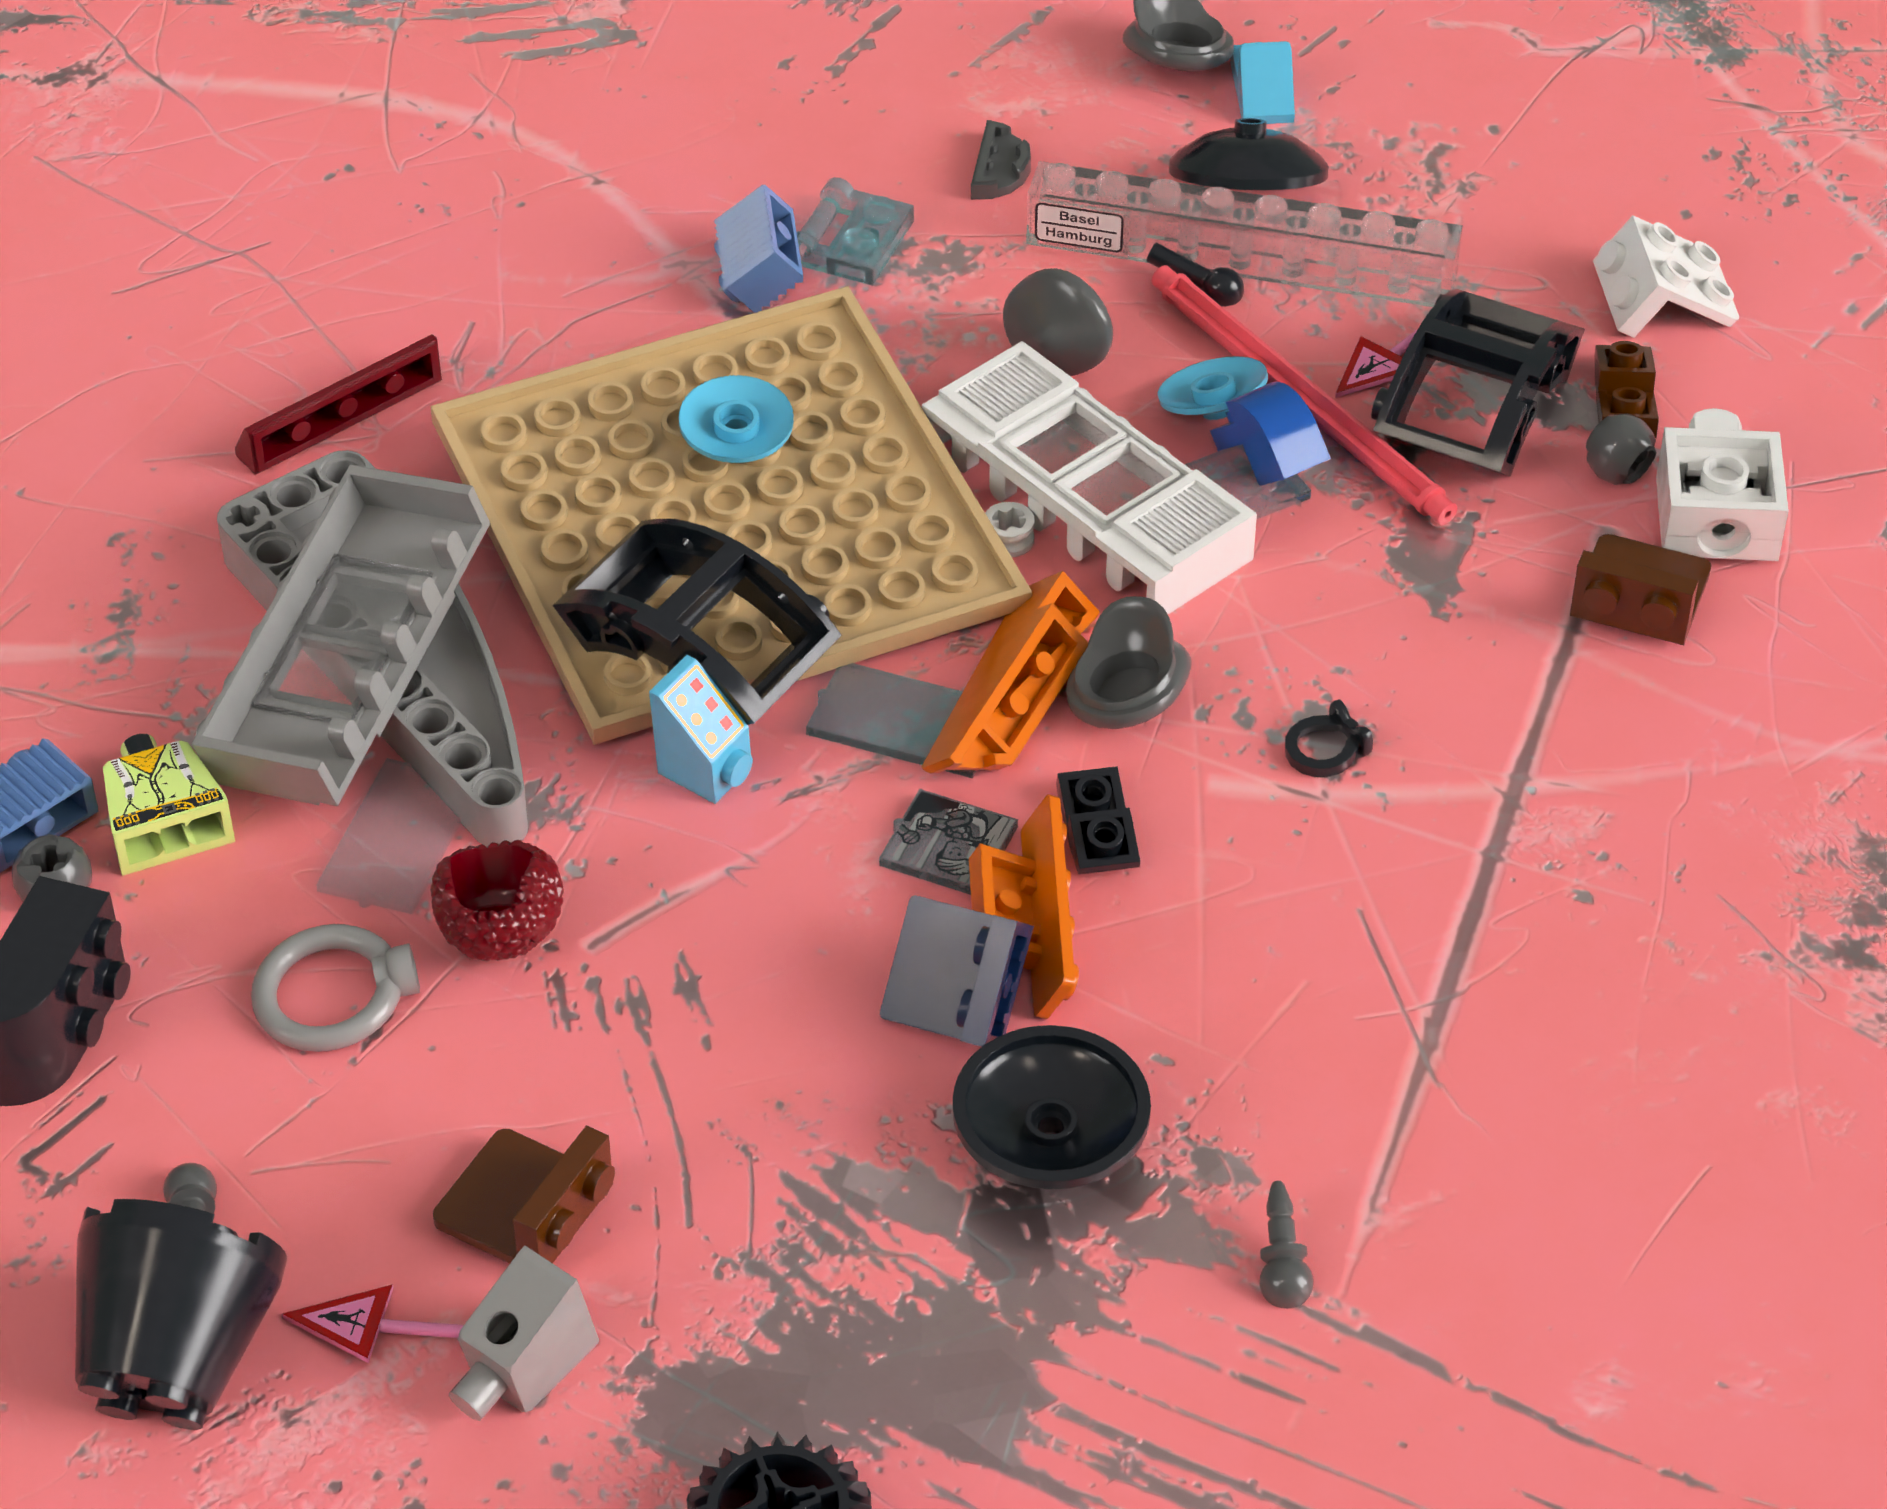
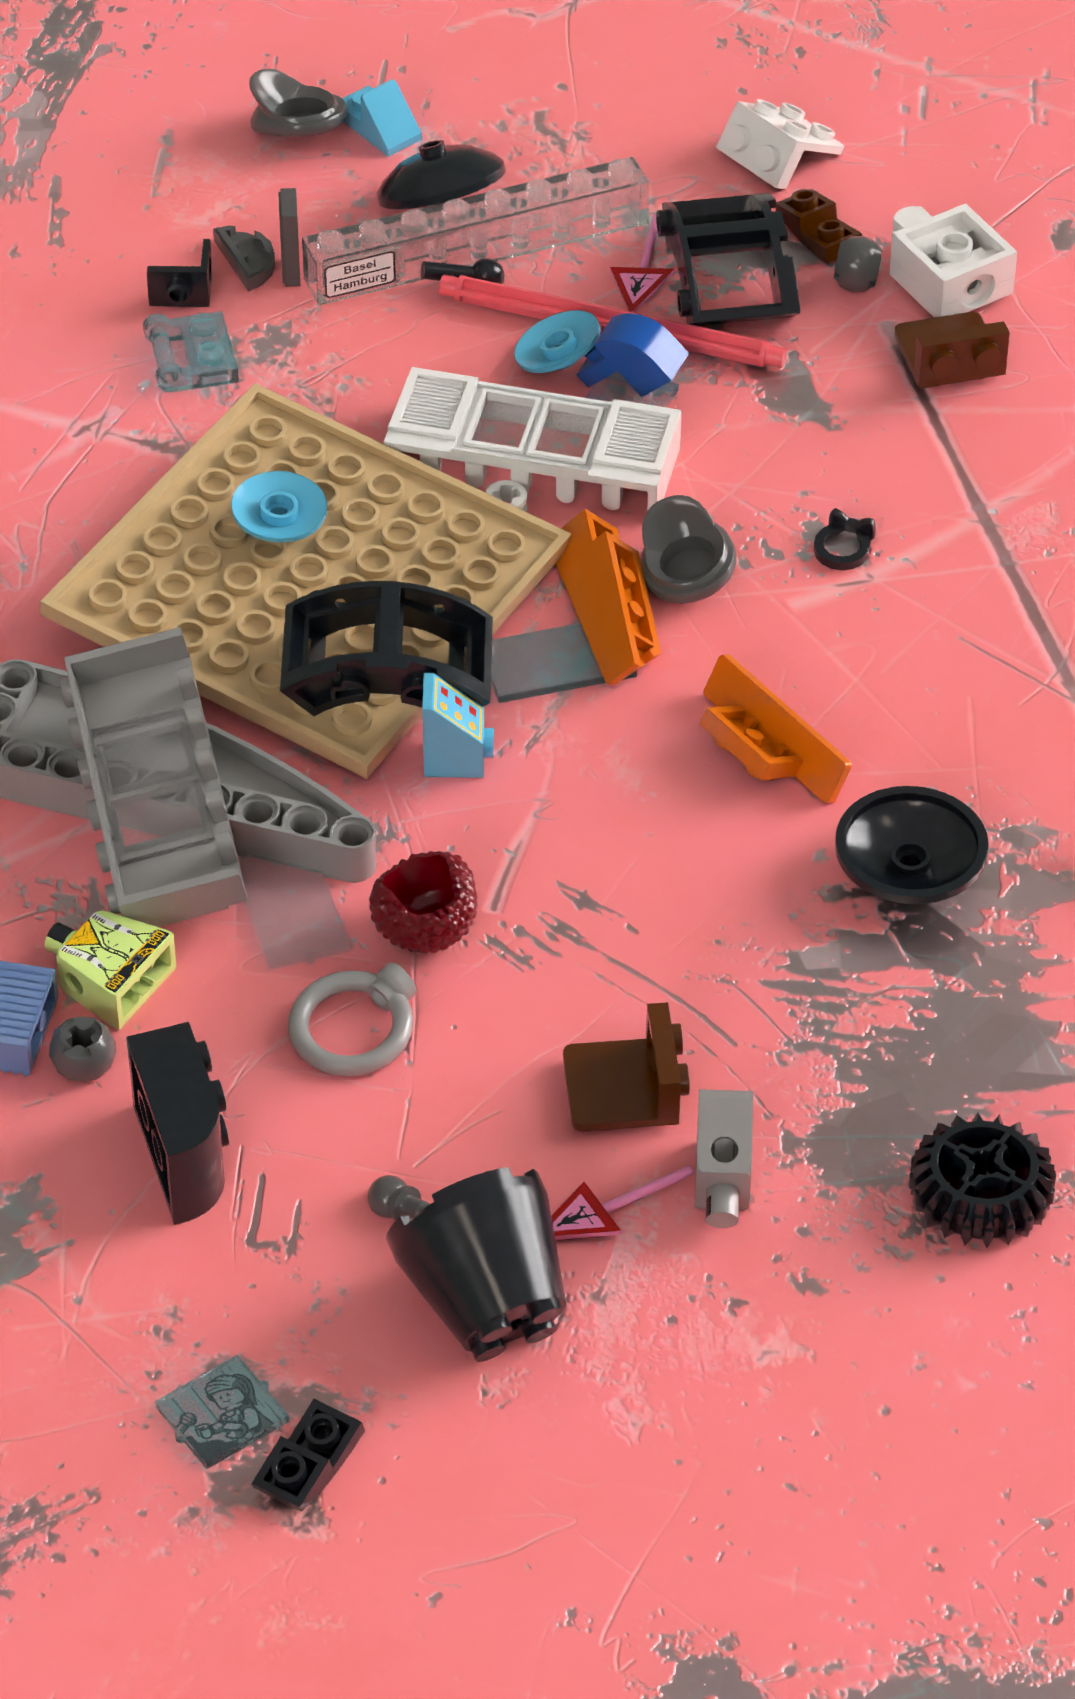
camera: 35 degrees left, 0 degrees up
medium blue brick [714,185,803,312] -> none
piece [879,789,1018,895] -> none
bracket [880,895,1034,1047] -> none
dark grey piece [1003,268,1113,376] -> none
black slope [1056,766,1140,874] -> none
none -> black bracket [147,239,212,307]
none -> dark grey tile [278,188,301,287]

